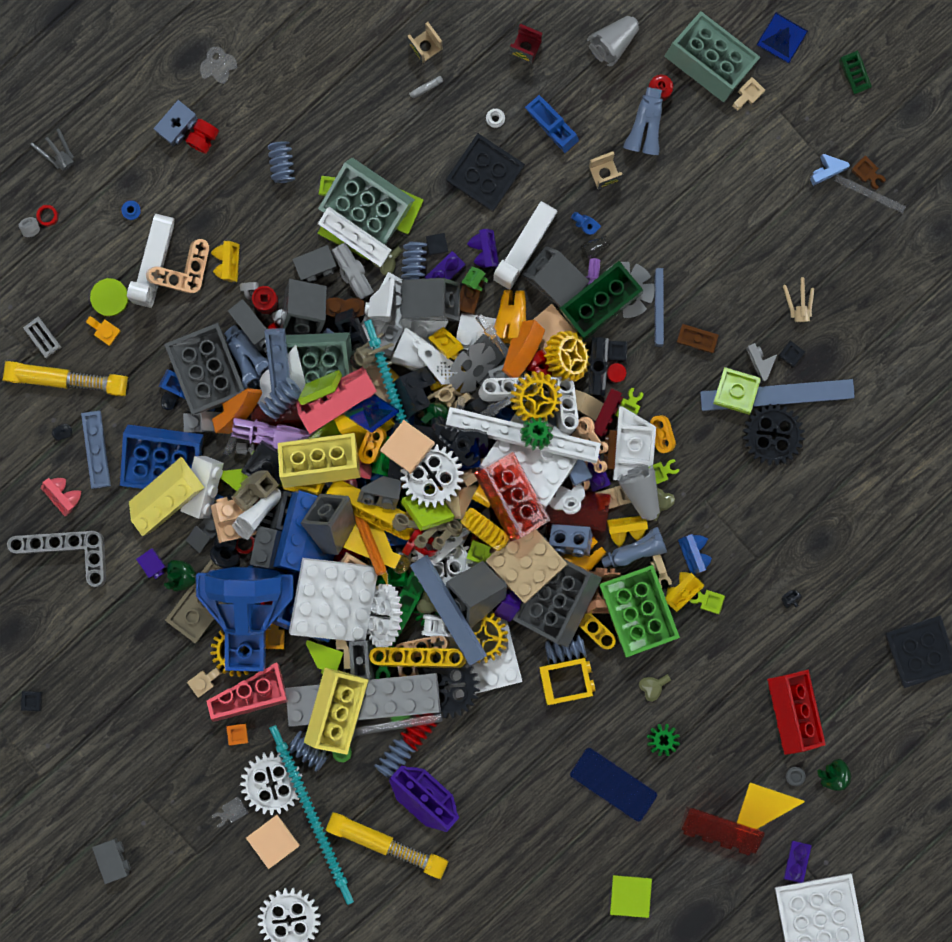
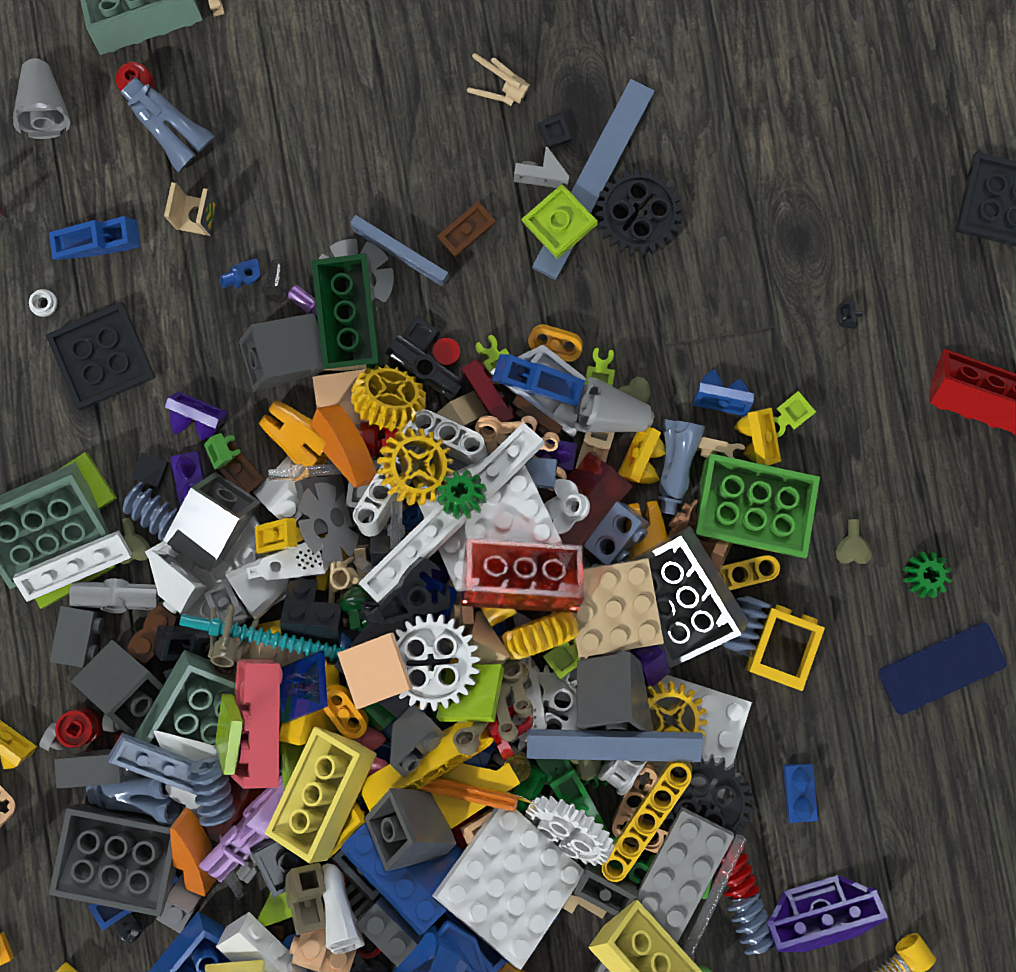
camera: 65 degrees left, 0 degrees up
lime slope [306,640,344,674] -> none
white beam [494,201,558,290] -> none
none -> blue slope [492,354,585,407]
none -> blue tile [783,763,818,823]

